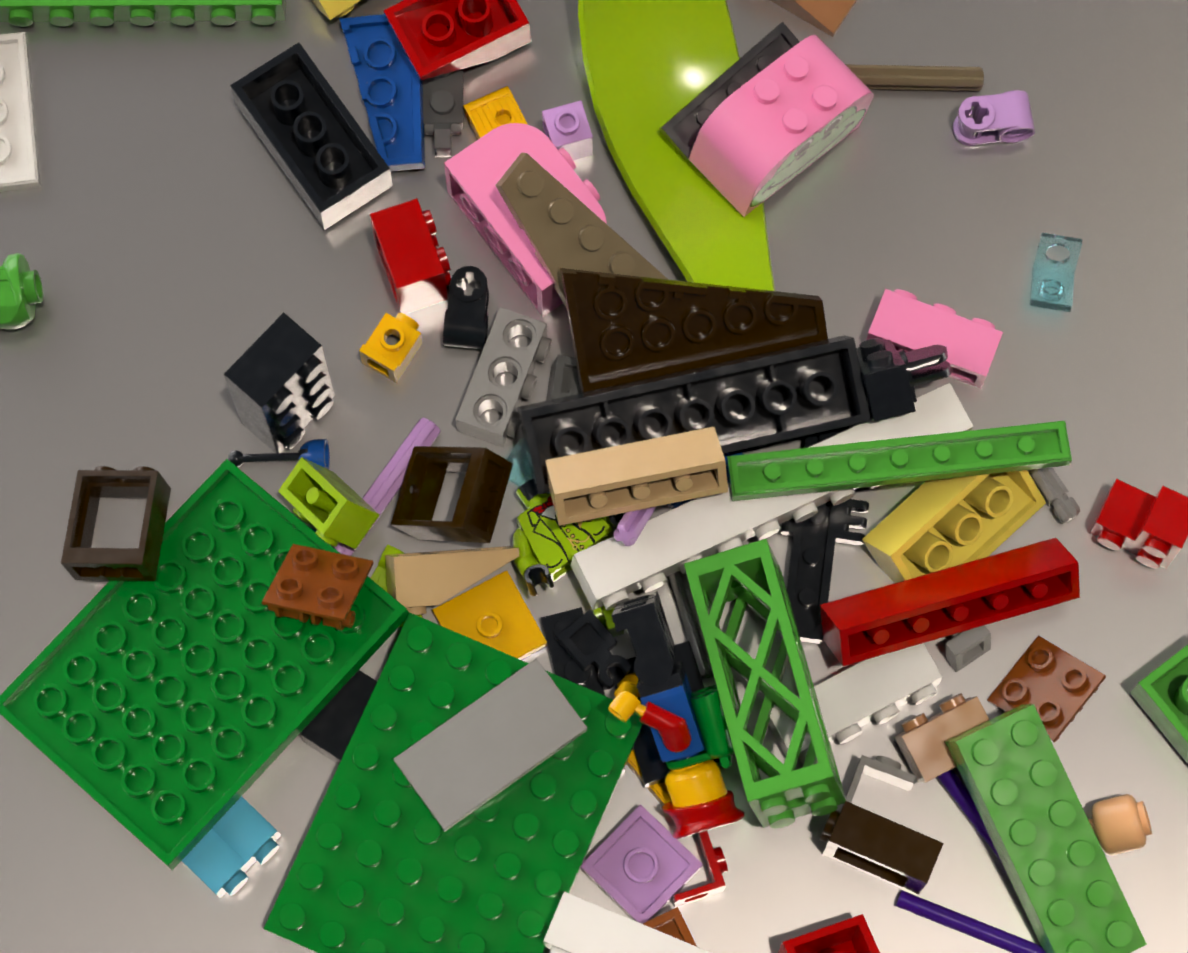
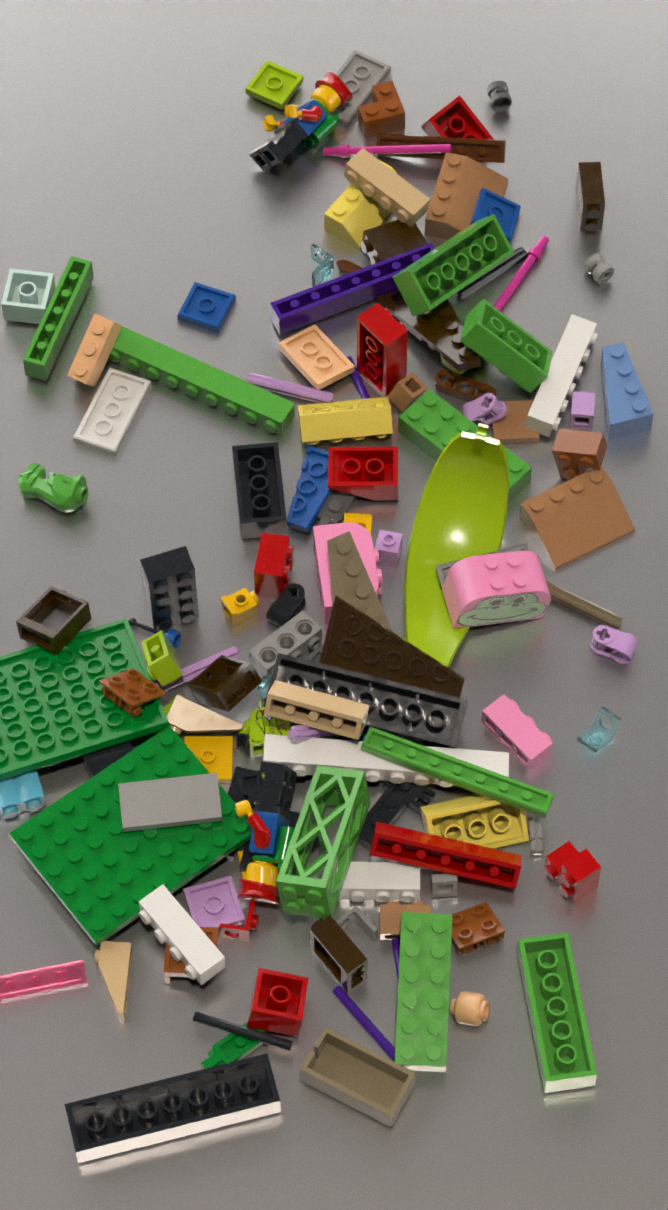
camera: 30 degrees right, 15 degrees down
black brick [856,338,951,422] -> none

